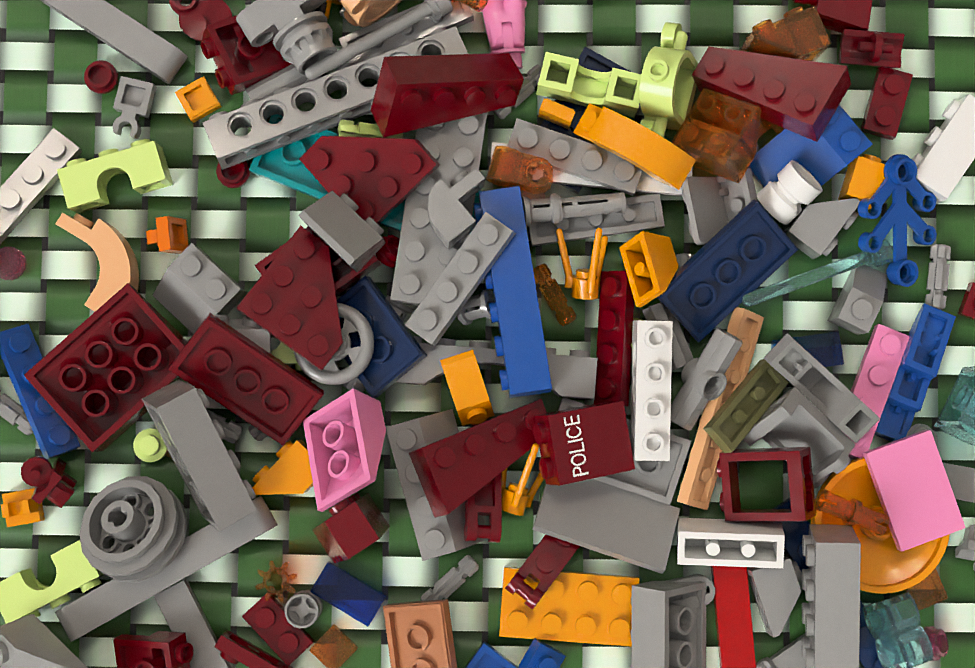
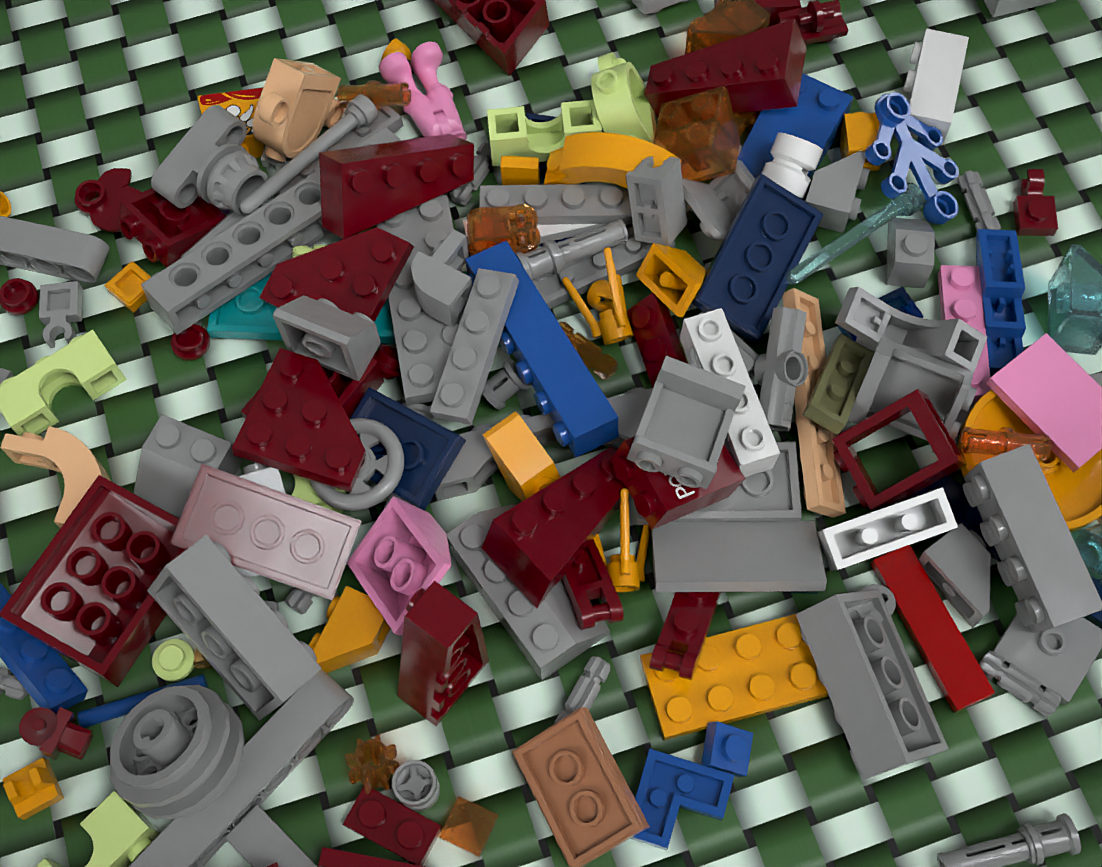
camera: 15 degrees left, 20 degrees down
orange tile [146,216,189,254] -> none
clear blue tile [310,561,386,627] -> none
dark red plate [860,67,913,140] -> none
none -> blue bar [78,674,208,728]
none -> light orange hinge [587,279,621,312]
none -> light grey hinge [626,156,687,246]
none -> light grey panel [627,356,746,490]

